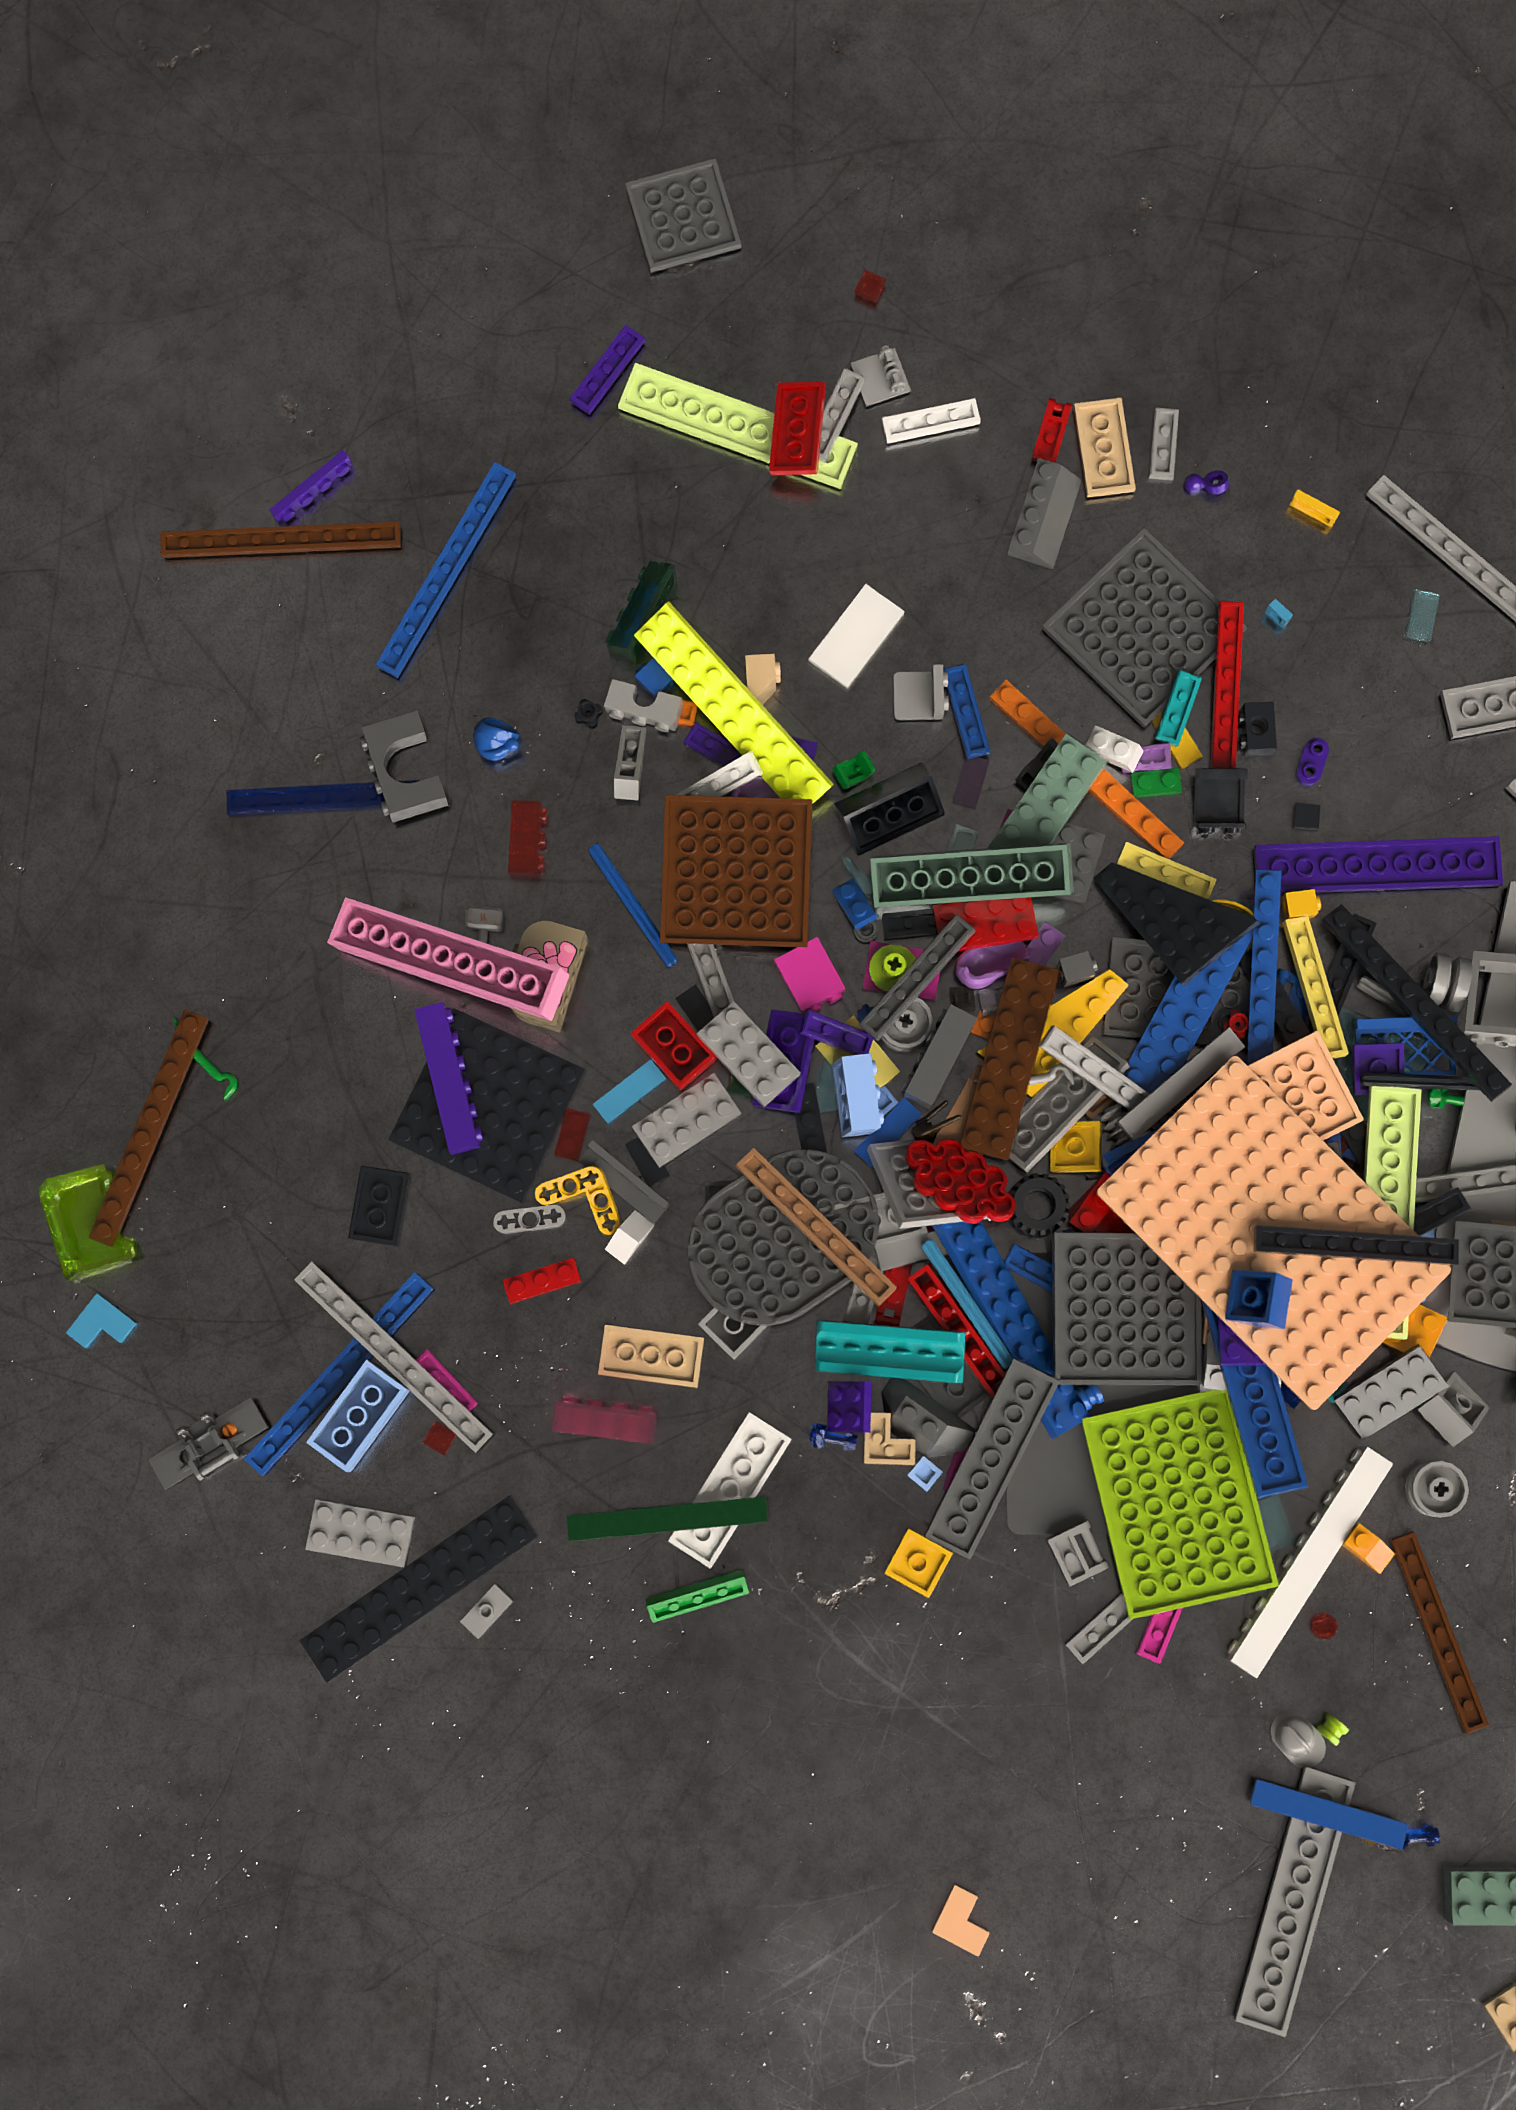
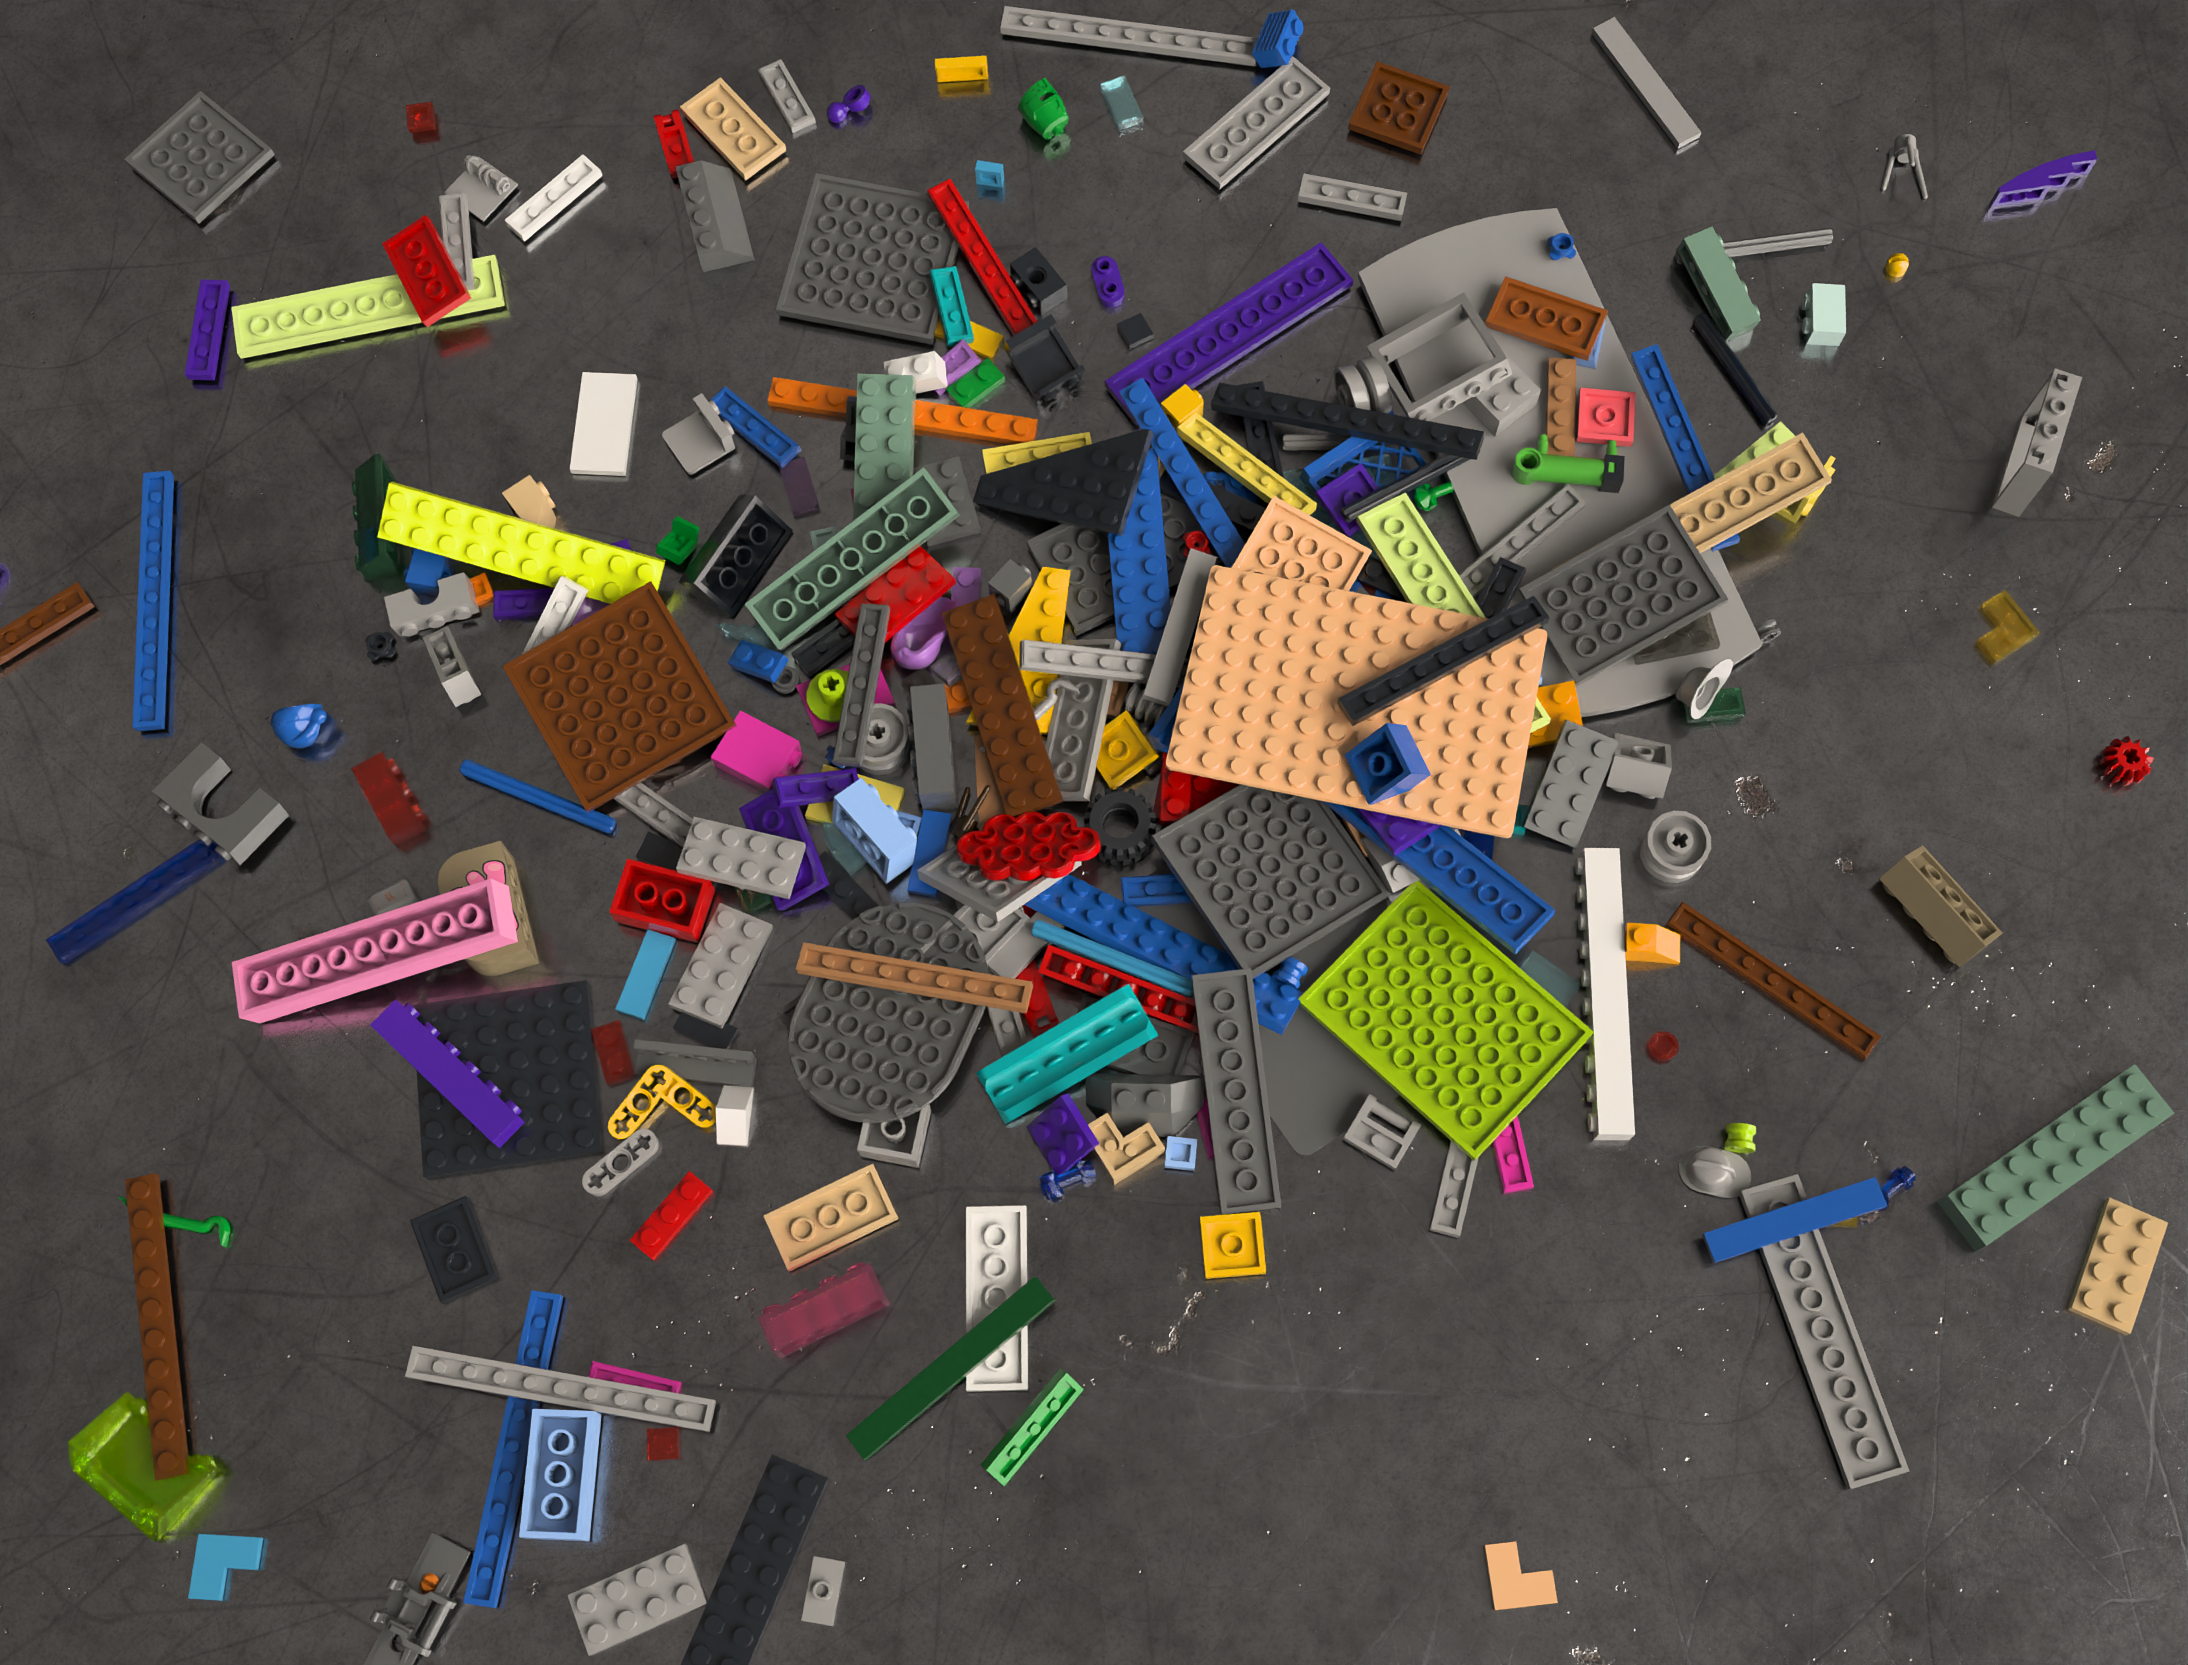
camera: 35 degrees left, 10 degrees down
none -> green helmet [1018,78,1069,140]

